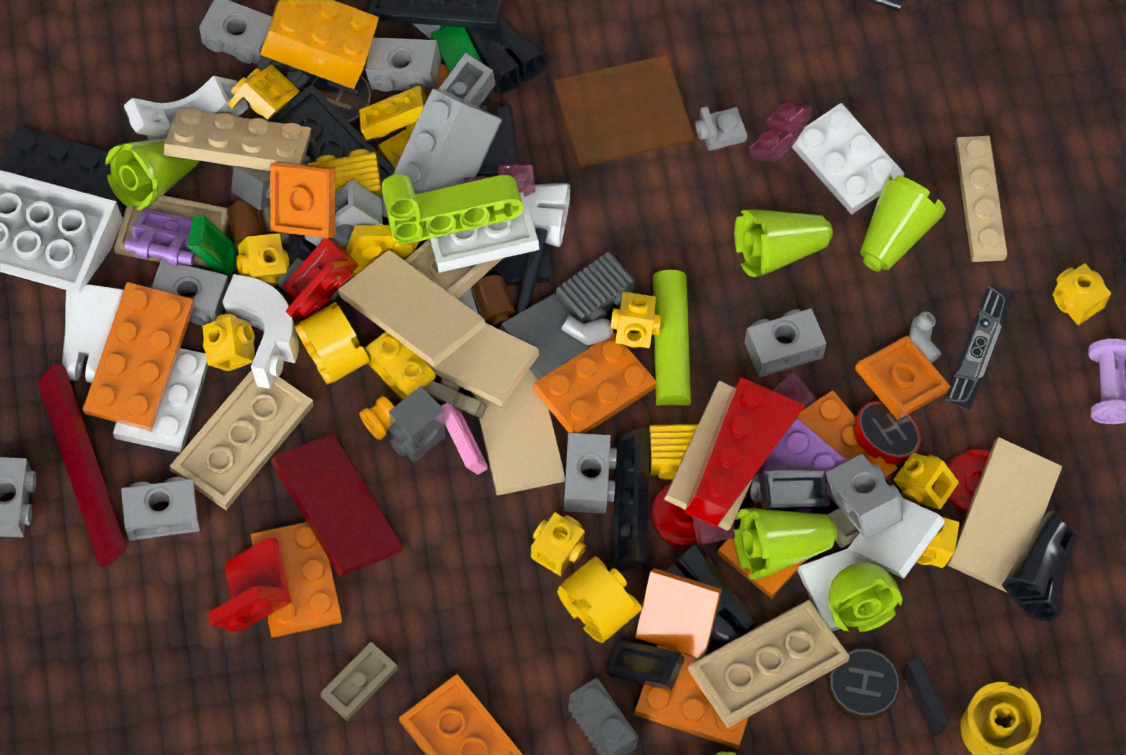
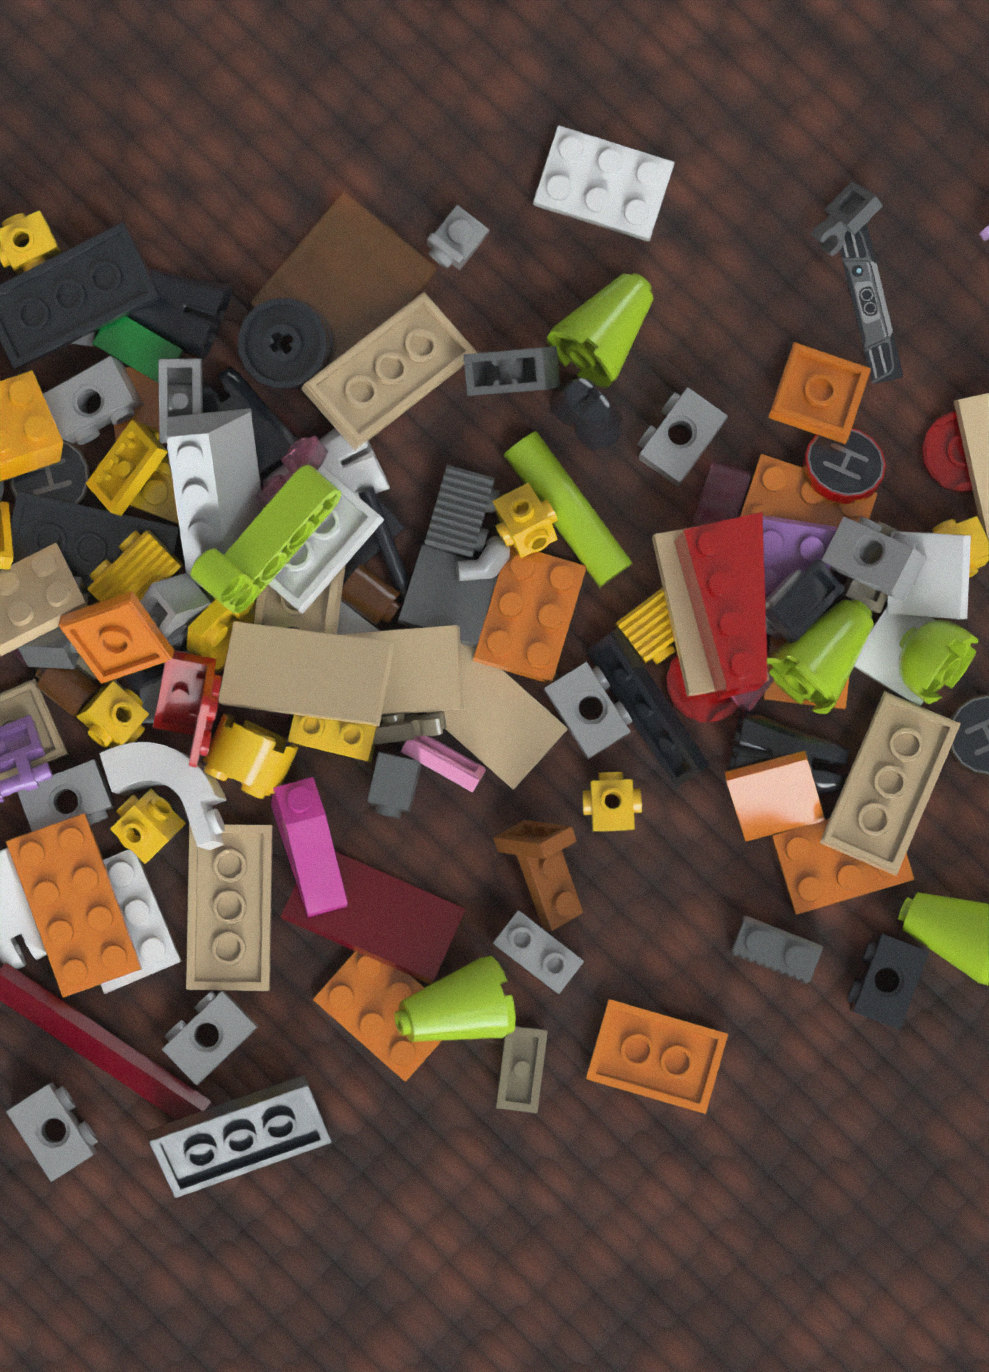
camera: 30 degrees left, 20 degrees up
green tile [187,215,237,277] -> none
red bracket [208,537,291,632] -> none
light orange wheel [359,396,394,440] -> none
yellow brick [557,556,642,643] -> none
black tile [605,639,685,691] -> none
clear pink slope [748,101,812,163] -> none
lime cone [860,175,946,272] -> none
yellow brick [894,453,959,509] -> none
light grey arm [909,312,941,363] -> none
tan plate [955,136,1007,262] -> none
yellow brick [1052,263,1111,325] -> none
none -> plate [147,1075,332,1198]
none -> black wheel [238,298,336,389]
none -> dark pink slope [271,777,348,917]
none -> tan tile [302,292,477,451]
none -> lime cone [394,956,516,1042]
none -> dark grey brick [464,346,560,396]
none -> dark orange bracket [493,820,583,931]
none -> light grey brick [493,910,584,994]
none -> black piece [550,378,623,451]
none -> dark grey plate [811,181,883,256]

